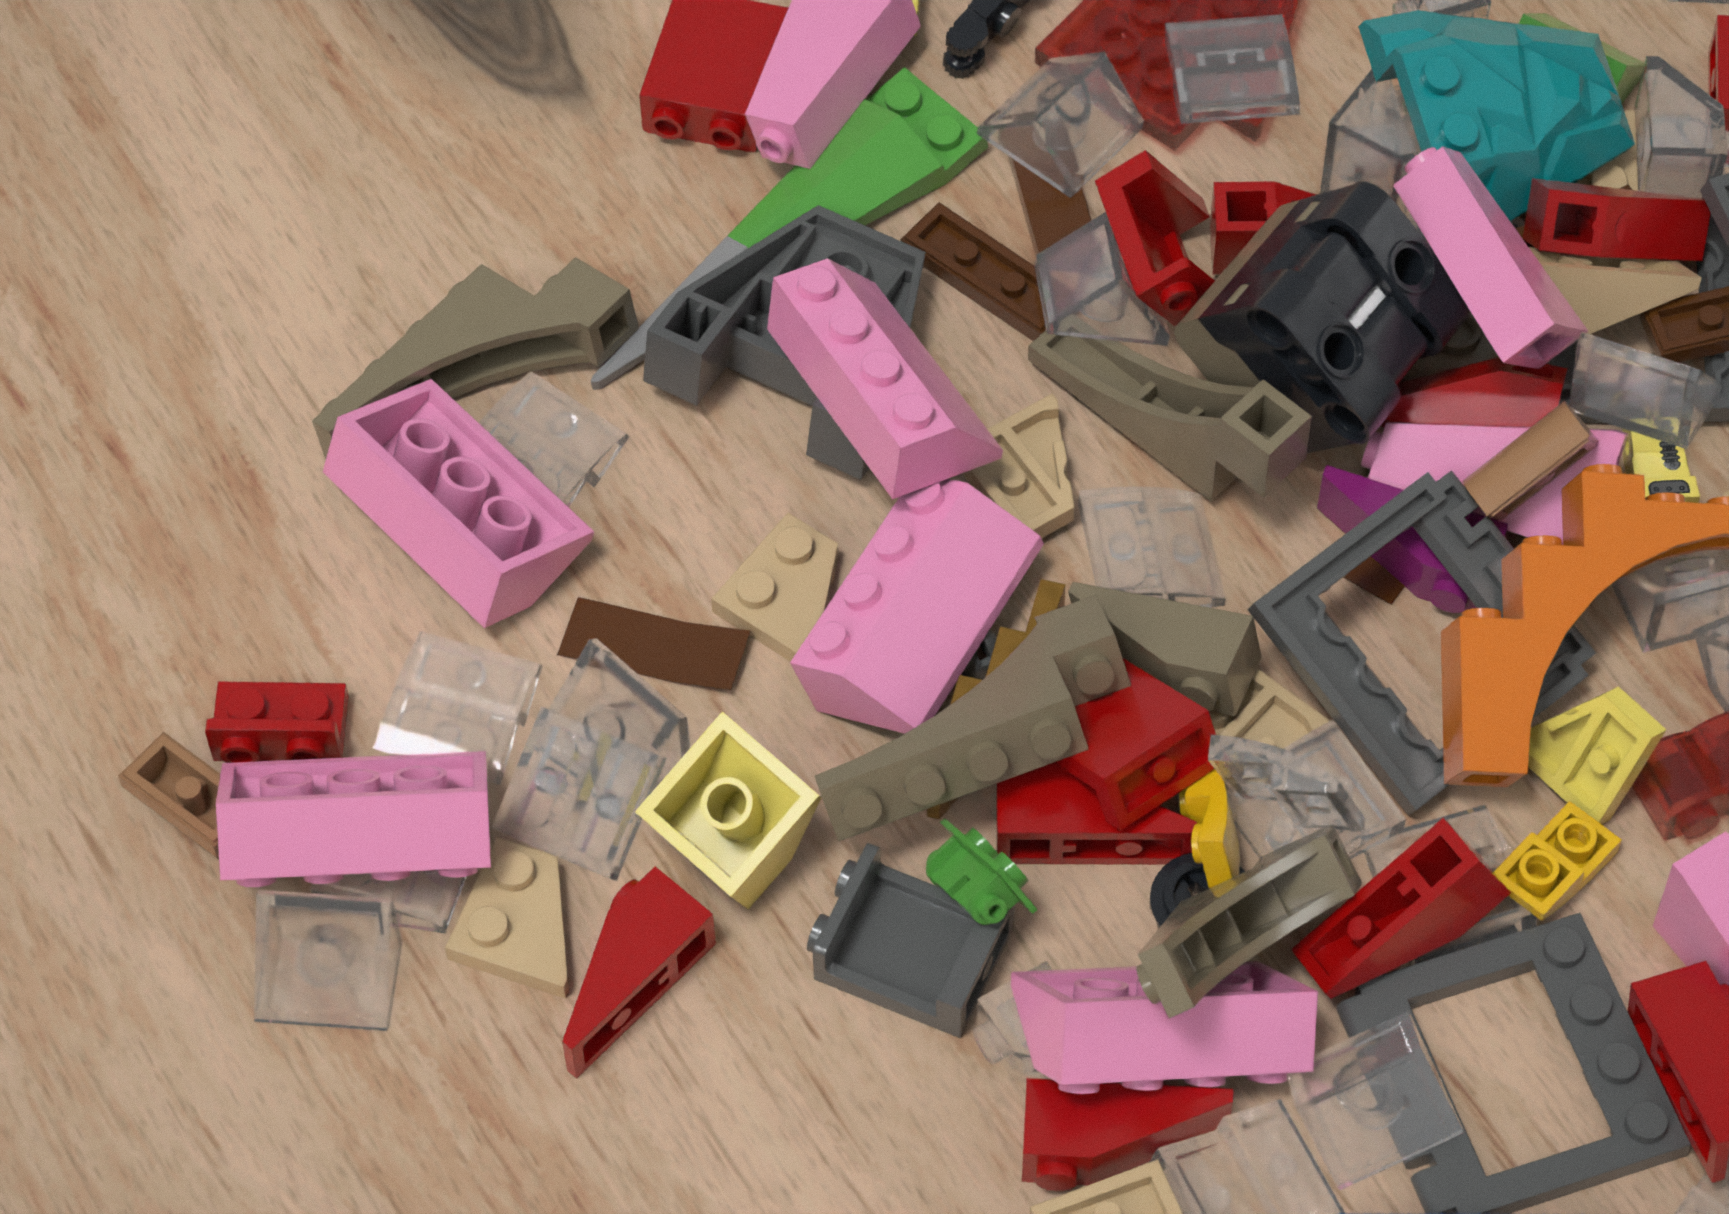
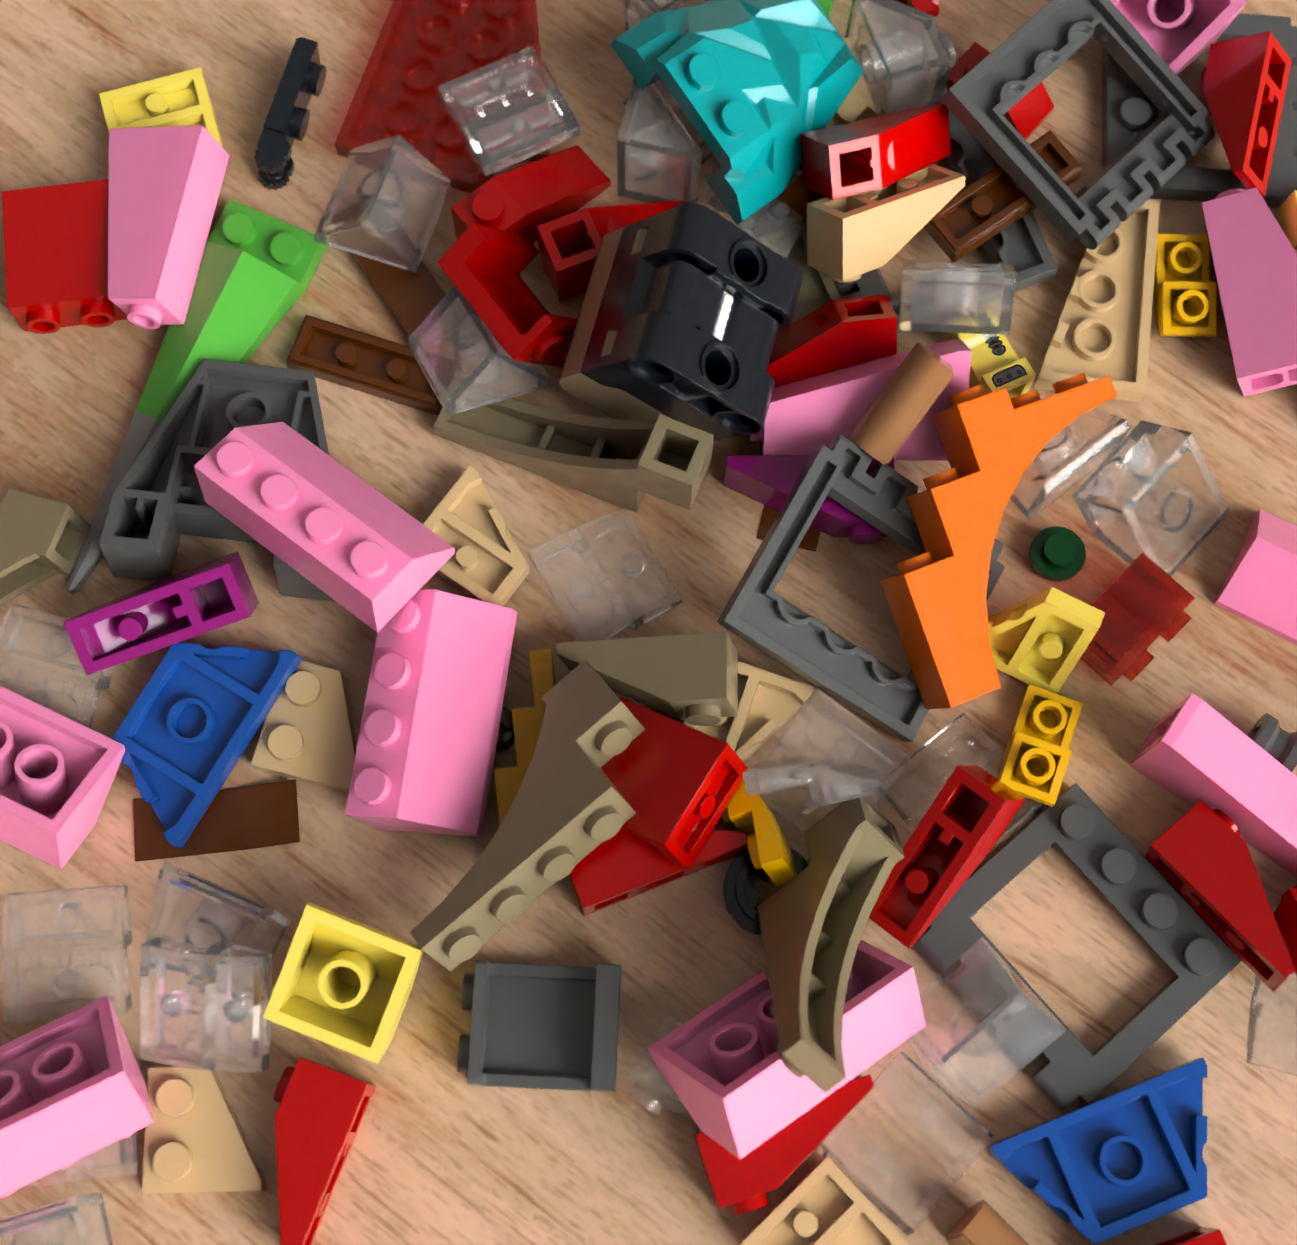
camera: 25 degrees left, 15 degrees up
bright green hinge [926,818,1038,925] -> none
bright pink slope [1393,146,1588,369] -> none
none -> magenta slope [63,551,259,675]
none -> blue wing [112,643,303,848]
none -> red slope [451,145,611,243]
none -> dark green plate [1029,526,1086,582]

